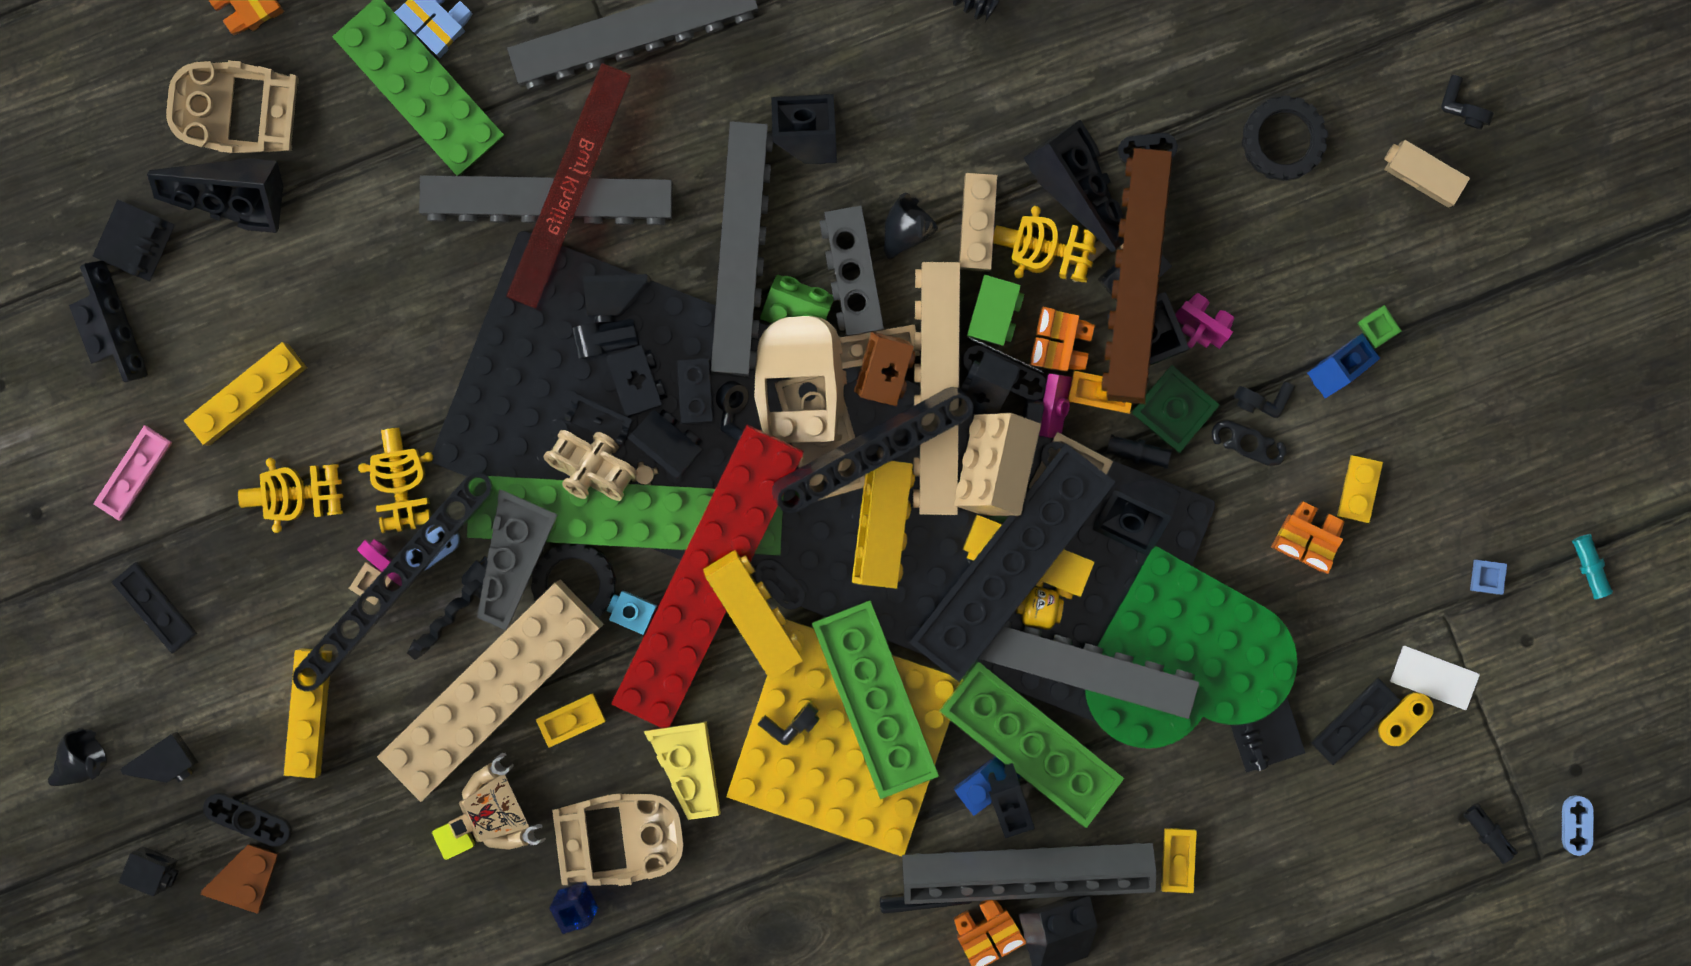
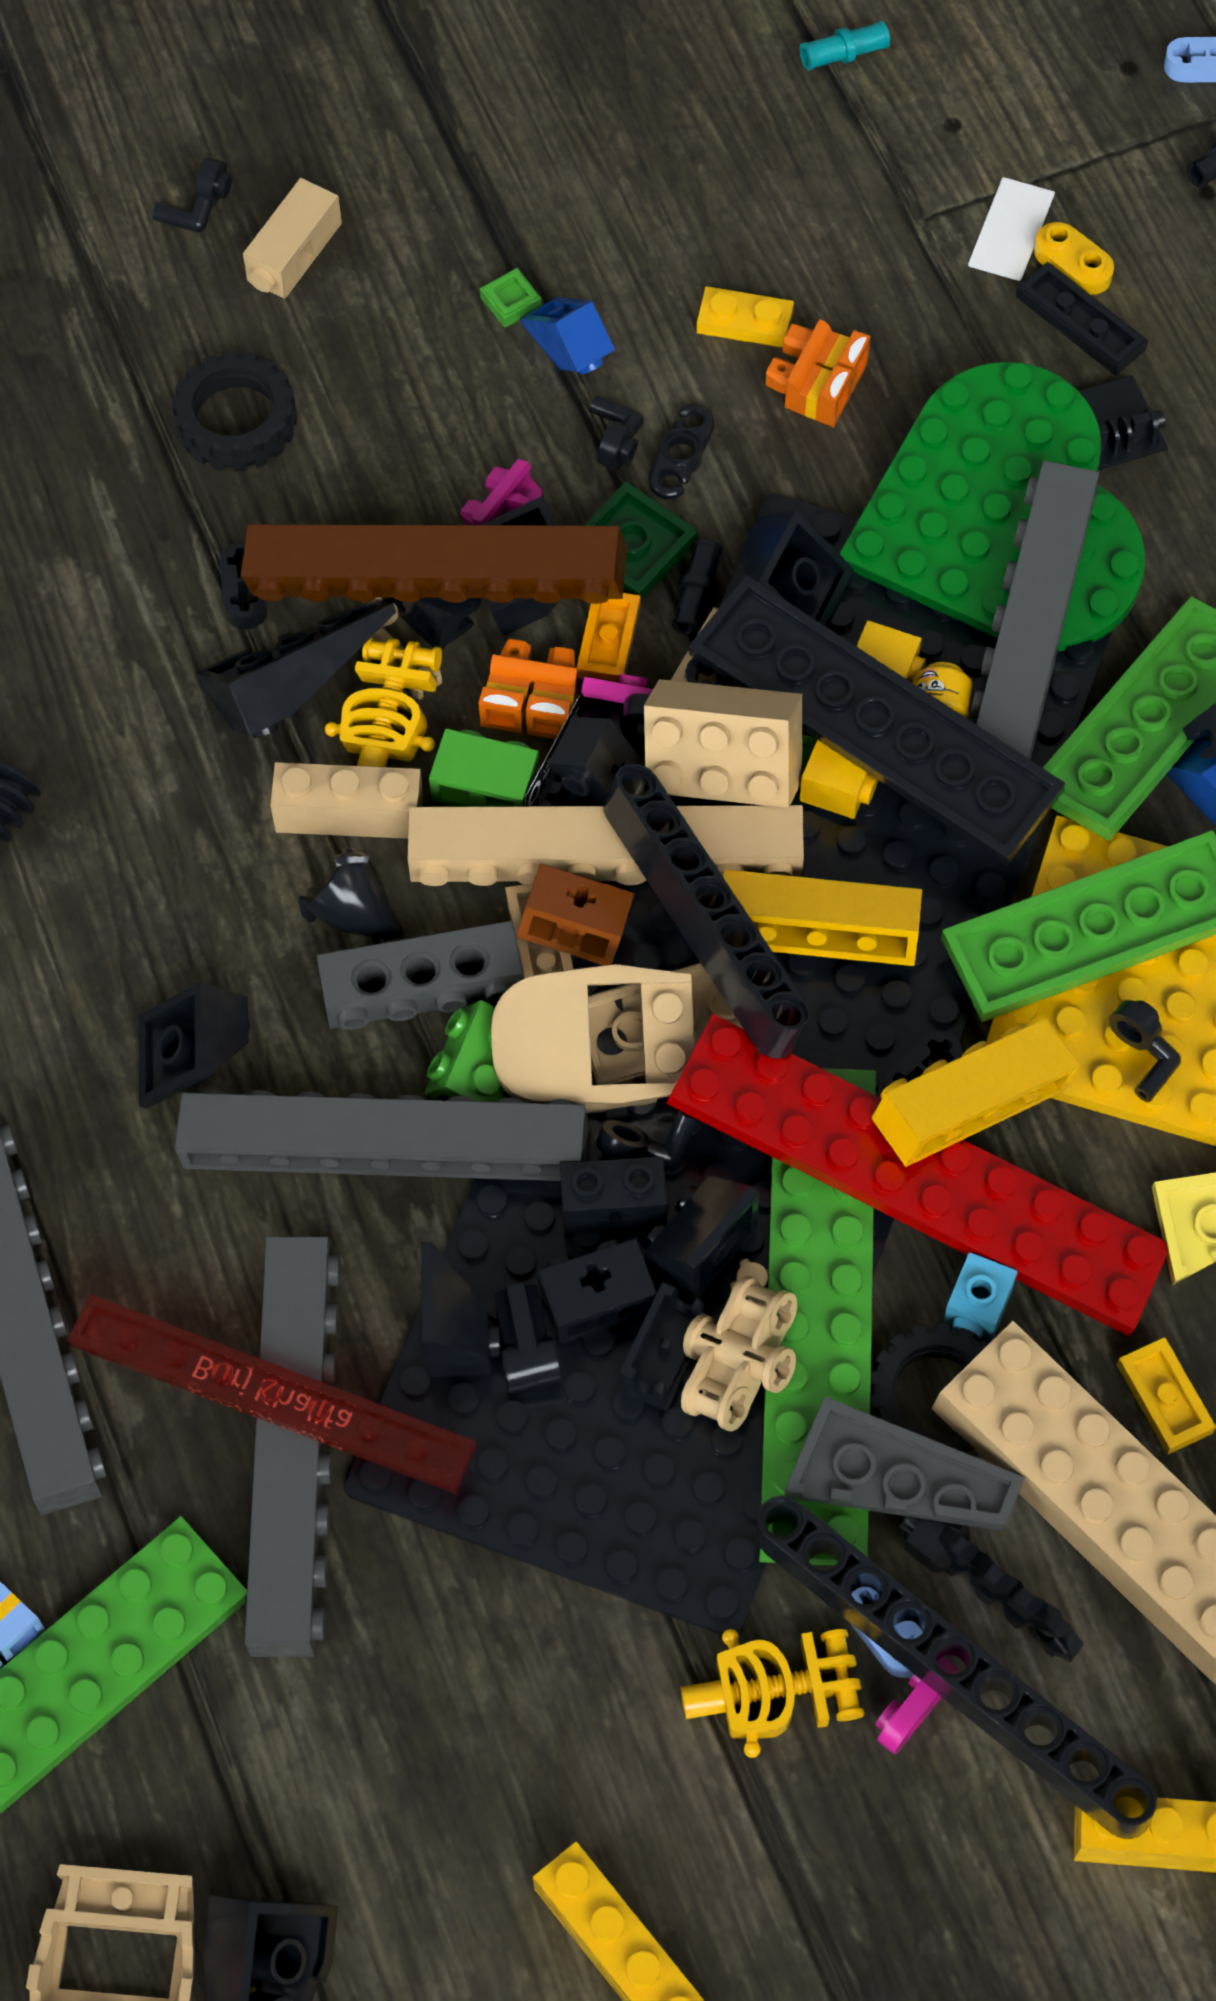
camera: 90 degrees left, 25 degrees down
yellow torso [238,457,343,533] -> none
tan plate [349,562,392,605] -> none
medium blue plate [1470,560,1507,595] -> none

